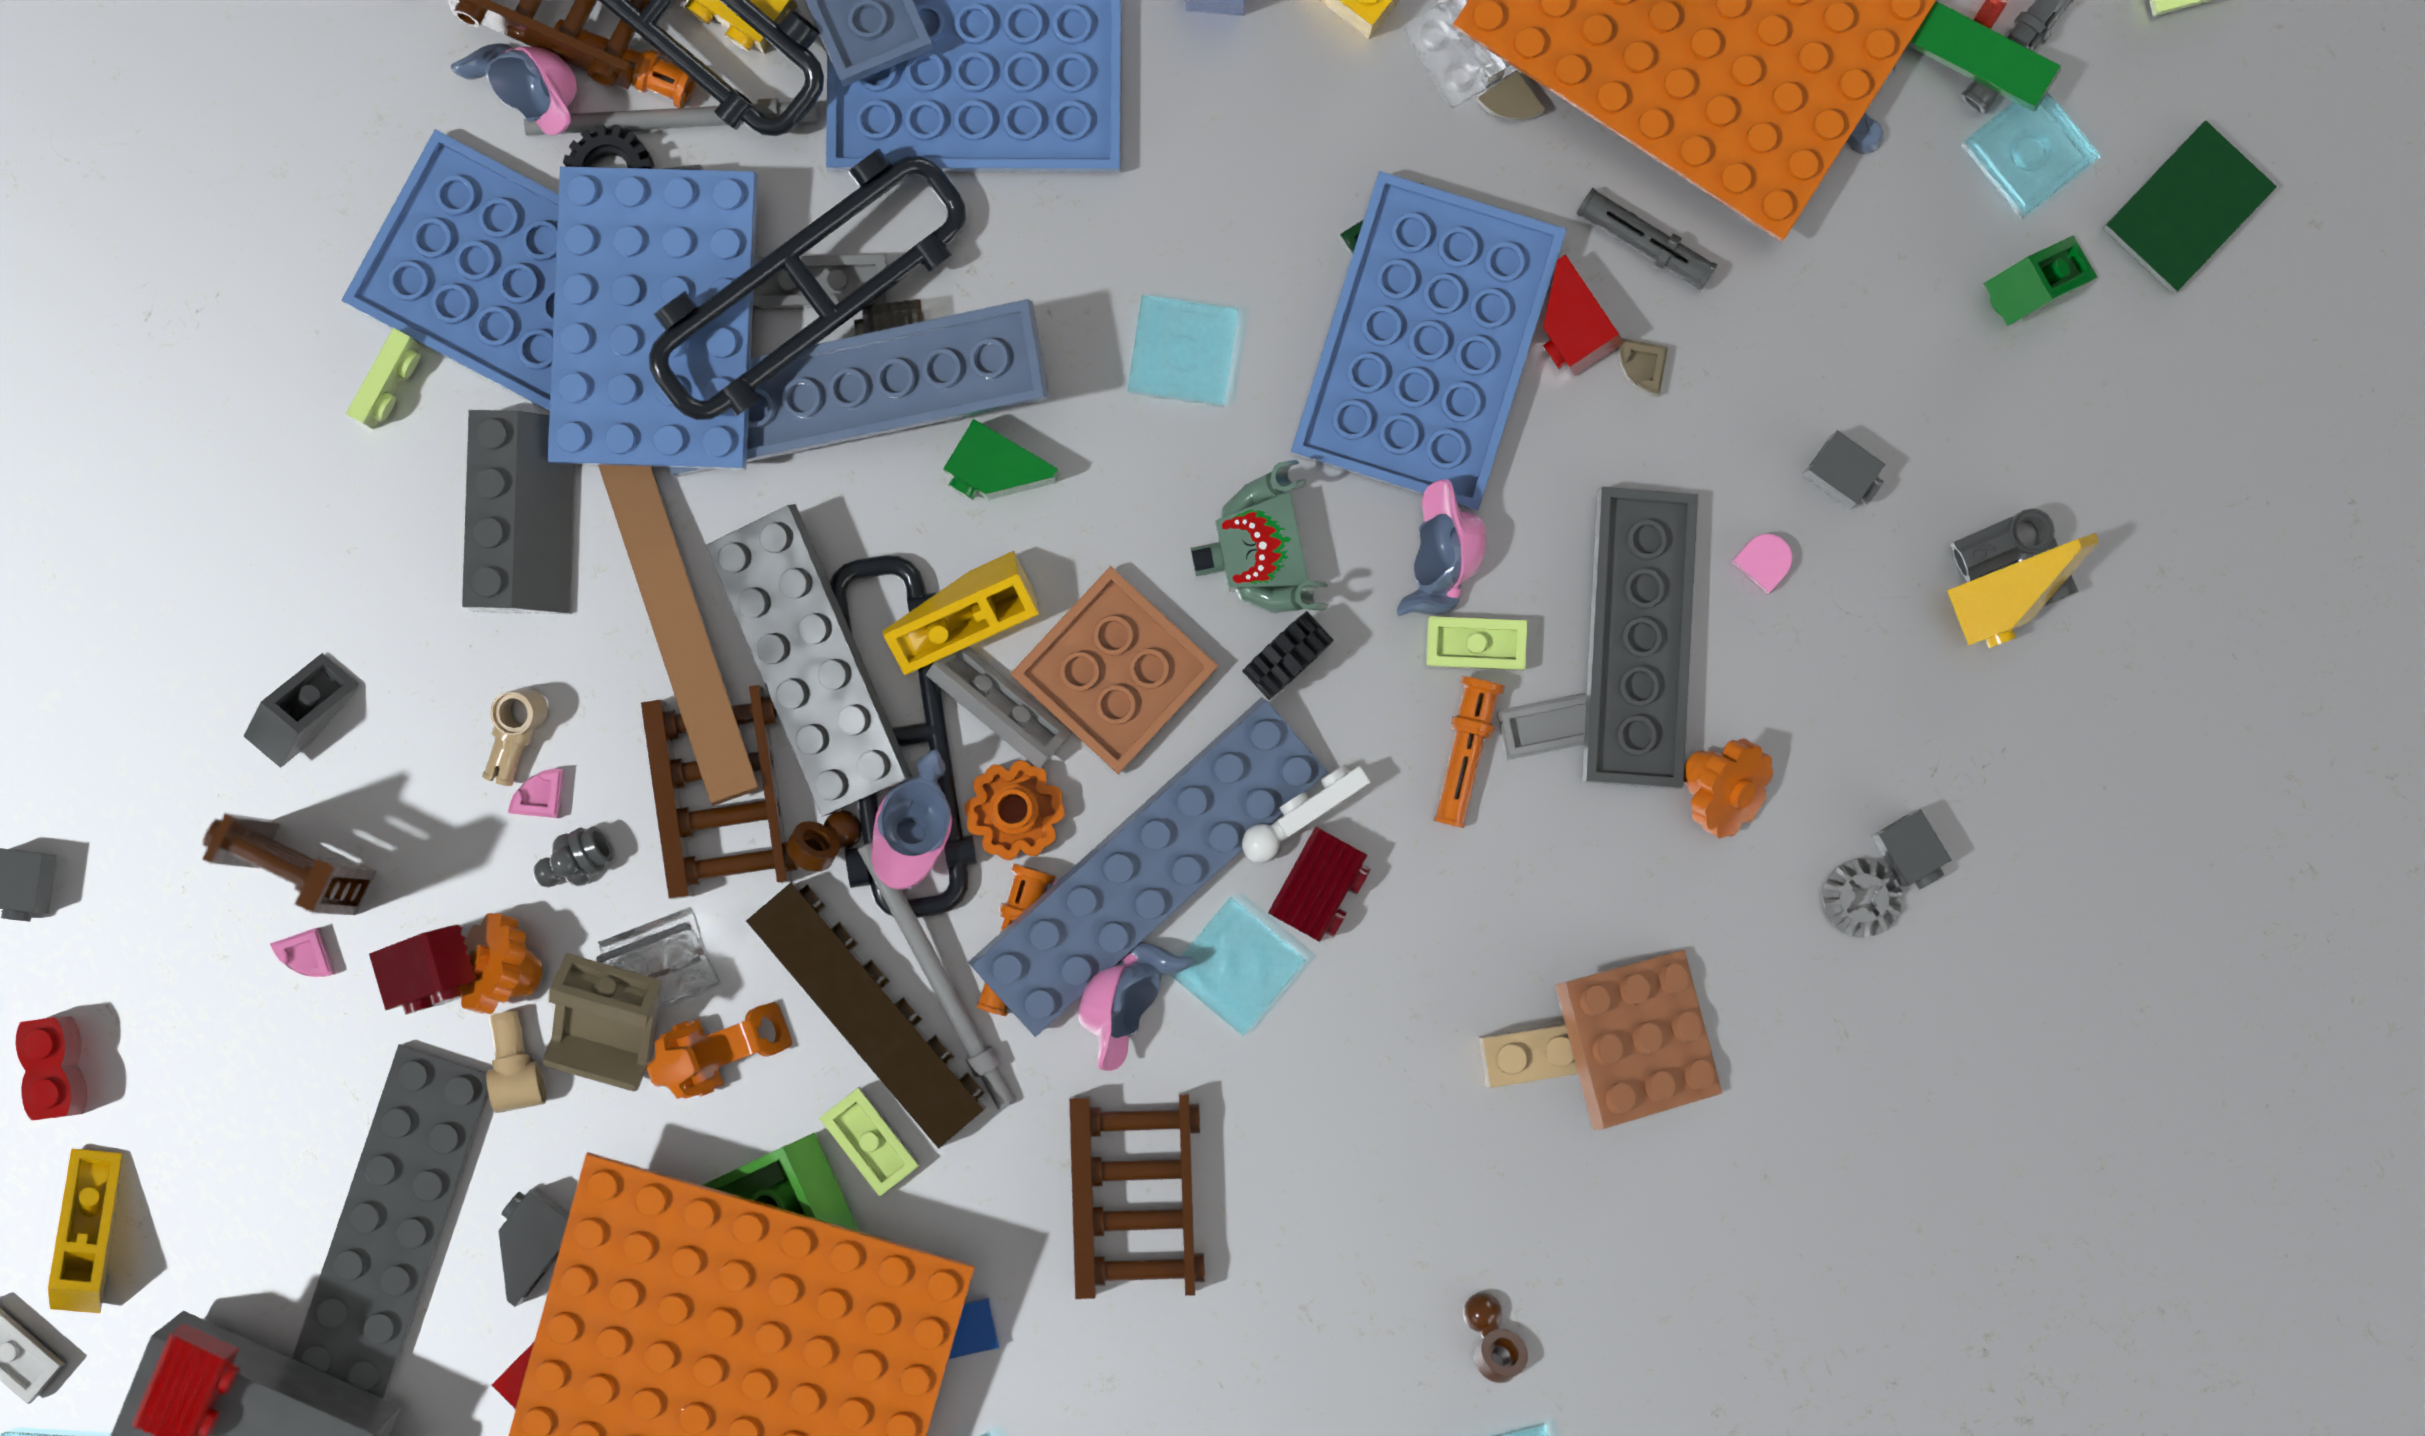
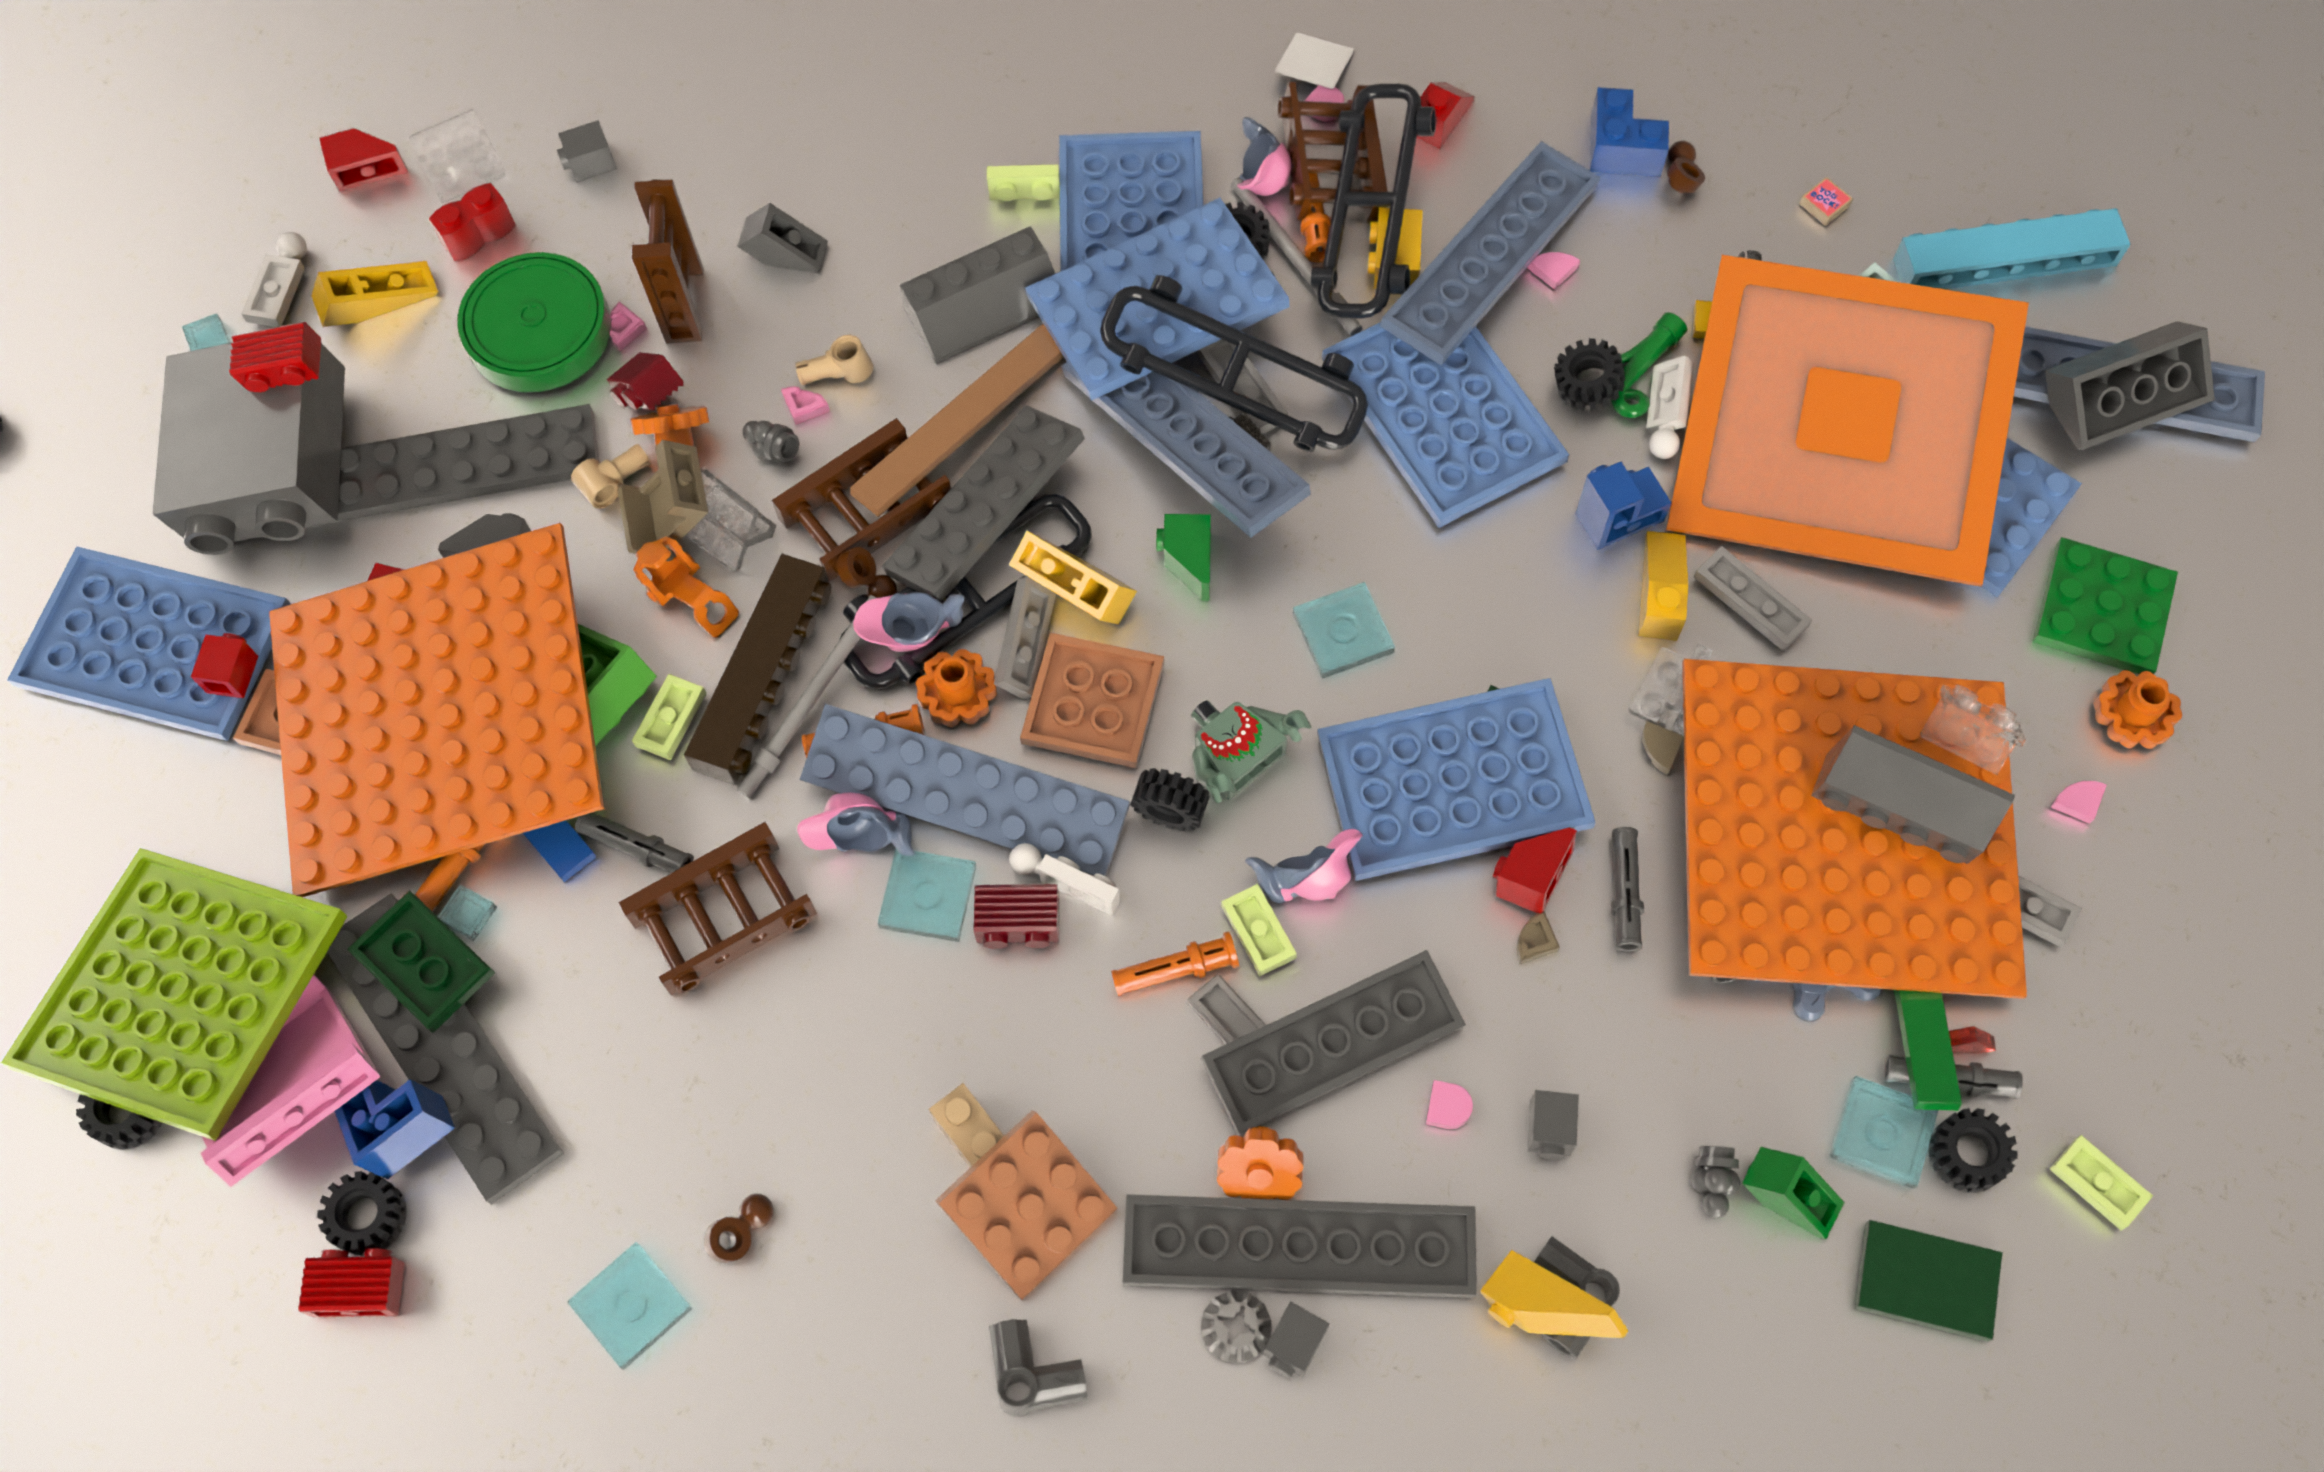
camera: 65 degrees right, 20 degrees down
none -> green brick [457,252,611,392]
none -> dark grey pin [575,812,694,873]
none -> dark grey piece [989,1319,1088,1416]
none -> dark grey plate [1122,1194,1477,1298]
none -> dark grey piece [1690,1146,1741,1218]
none -> black tyre [1928,1108,2018,1193]

